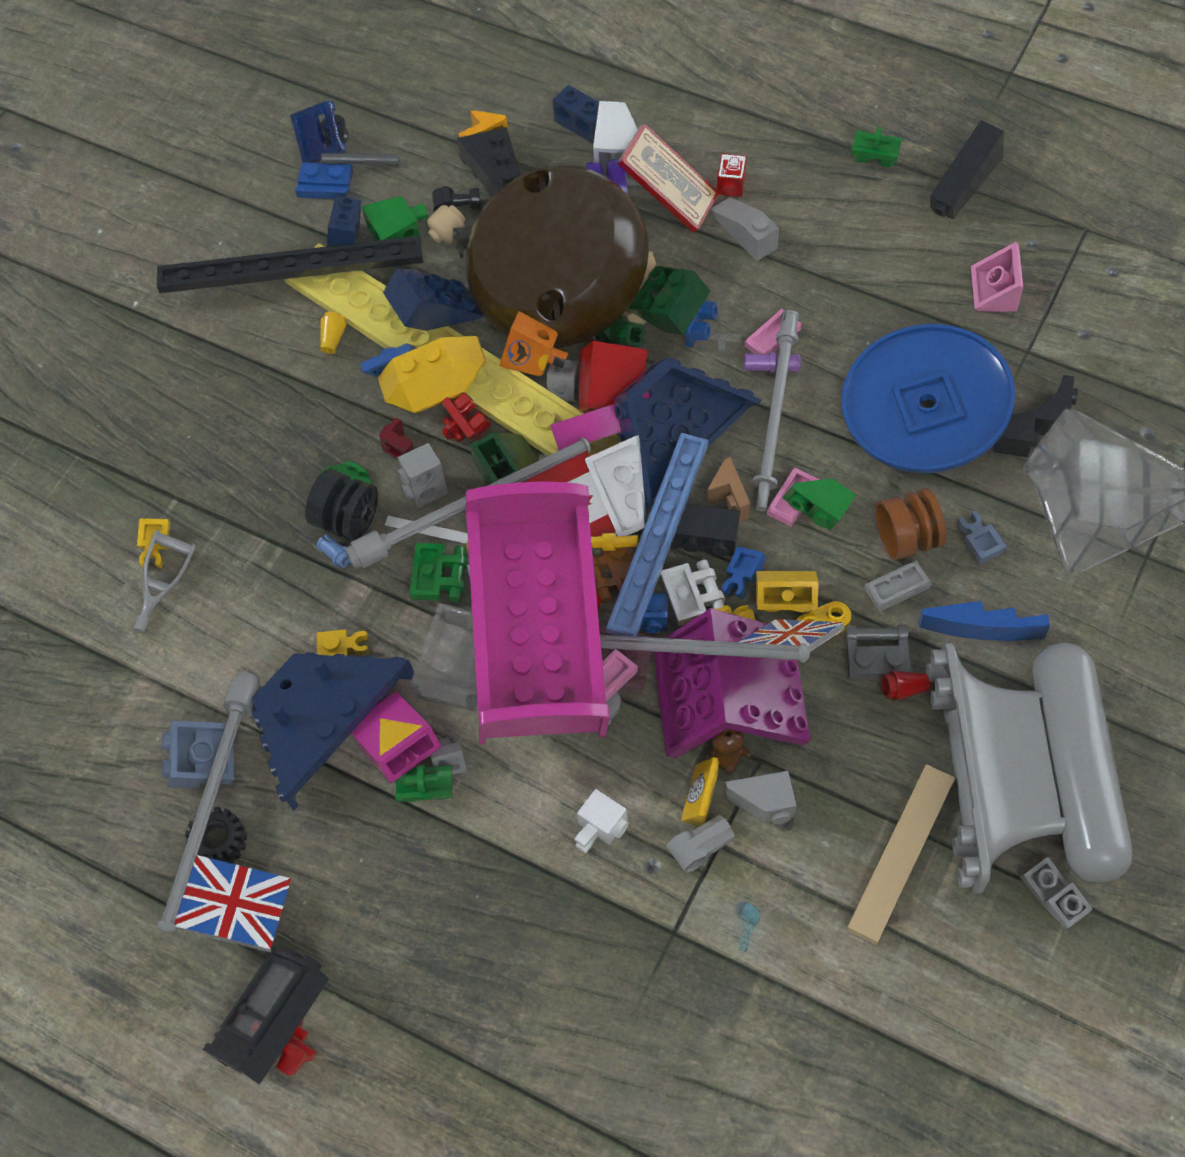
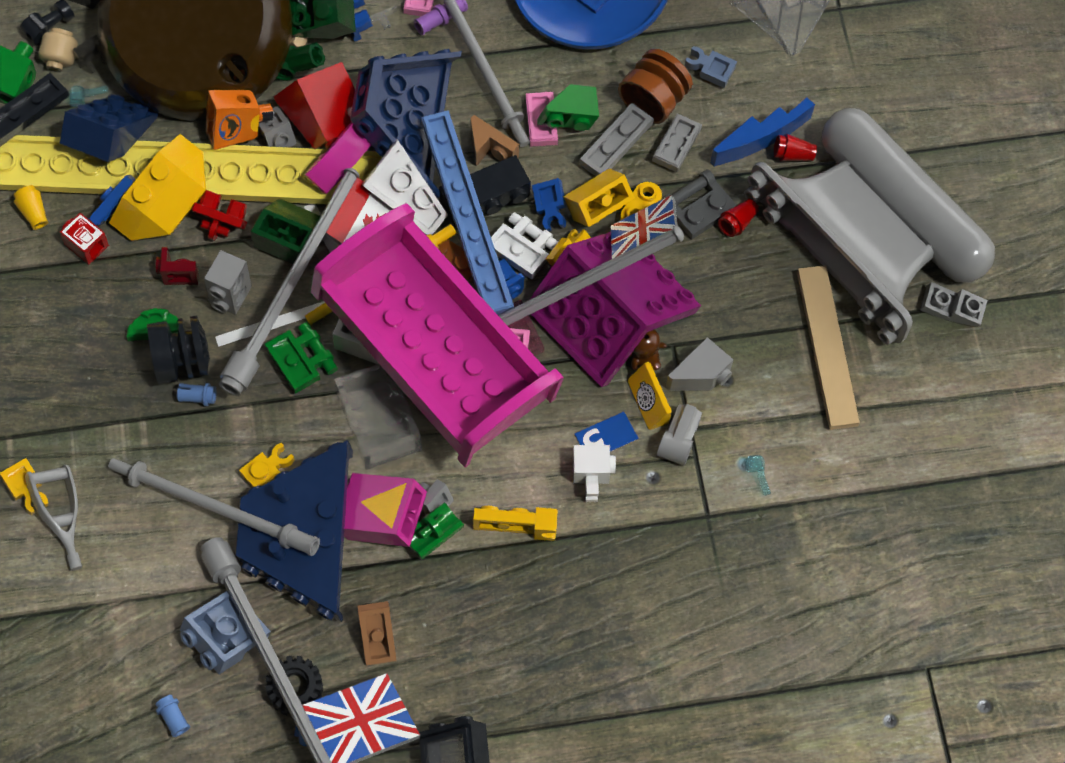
camera: 45 degrees left, 5 degrees up
none -> red brick [60,213,109,265]
none -> clear light blue hand [70,85,108,107]
none -> light grey bar [108,458,320,556]
none -> medium blue pin [155,695,190,737]
none -> medium nougat slope [357,601,397,666]
none -> yellow plate [473,506,558,541]
none -> blue sticker [575,412,639,451]
none -> light grey plate [579,103,654,176]
none -> red cone [773,133,817,161]

